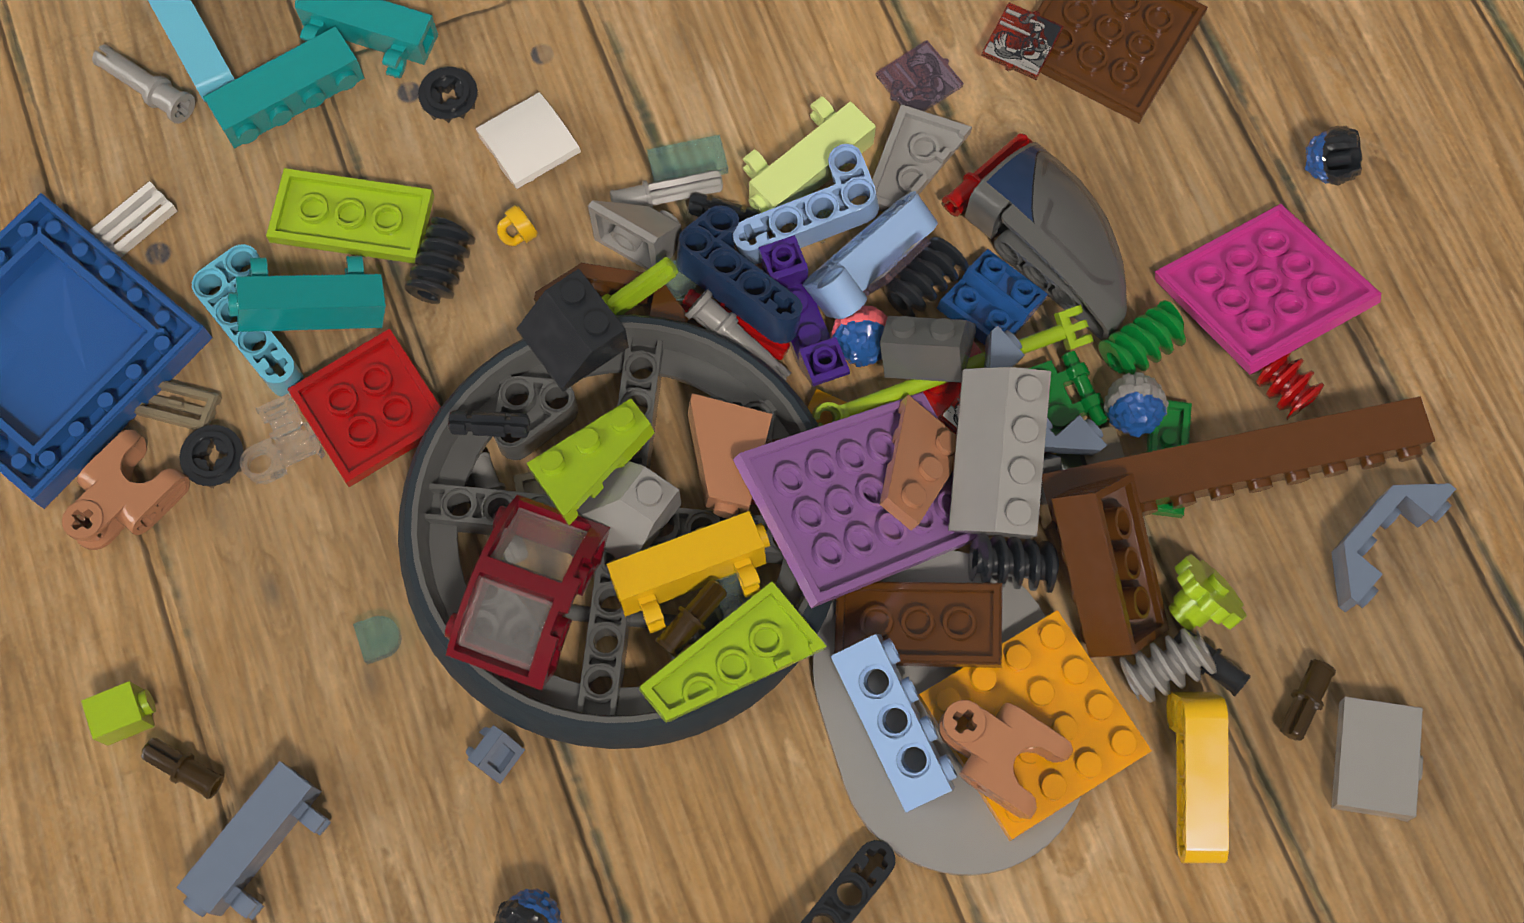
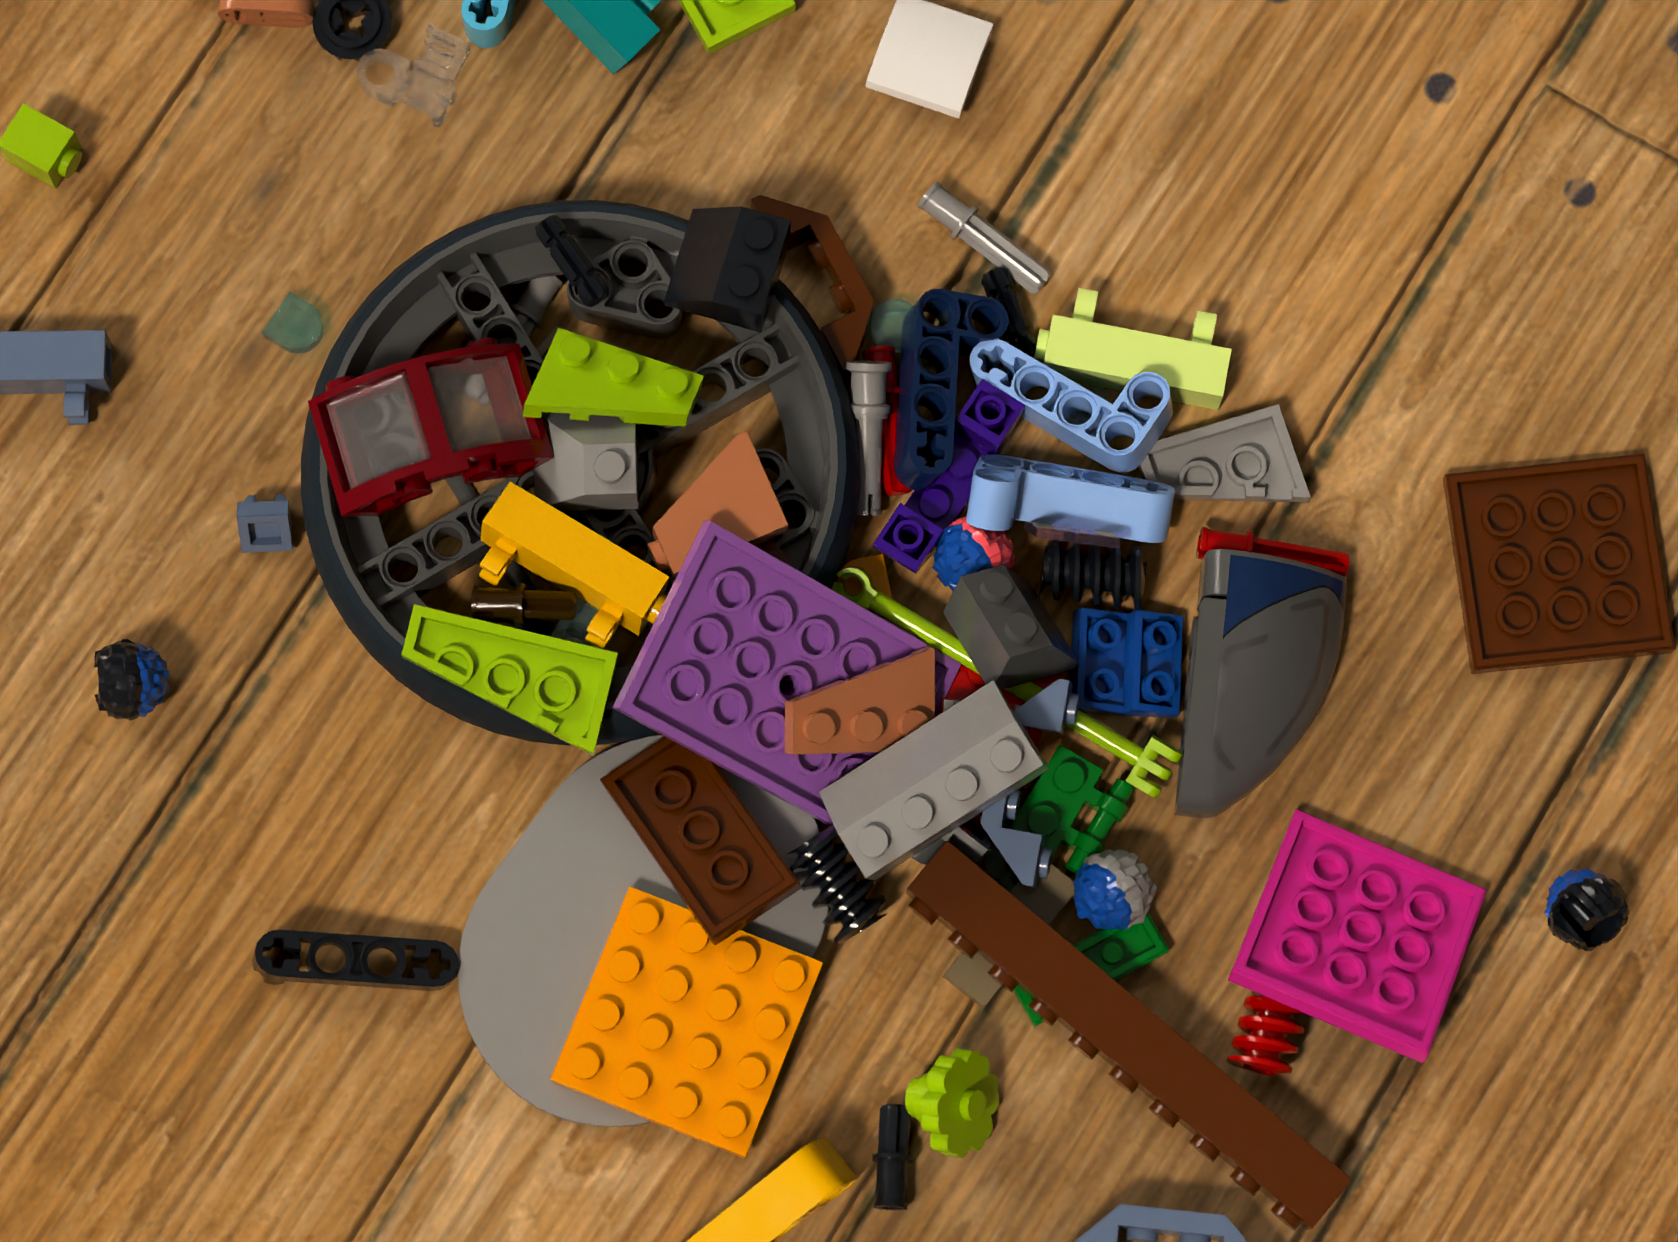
camera: 50 degrees right, 5 degrees up
dark brown axle [141,738,224,799] -> none
red plate [287,328,441,487] -> none
black piece [404,217,475,304] -> none
yellow tile [497,205,538,246] -> none
light grey slope [588,200,682,270] -> none
lime axle [602,257,679,315] -> none
clear light blue tile [647,135,728,182] -> none
light blue brick [831,634,958,813] -> none
piece [876,40,964,112] -> none
nougat piece [938,700,1073,819] -> none
piece [981,2,1064,80] -> none
reddish brown slope [1051,473,1169,658] -> none
green piece [1098,300,1186,375] -> none
light grey piece [1120,627,1217,703] -> none

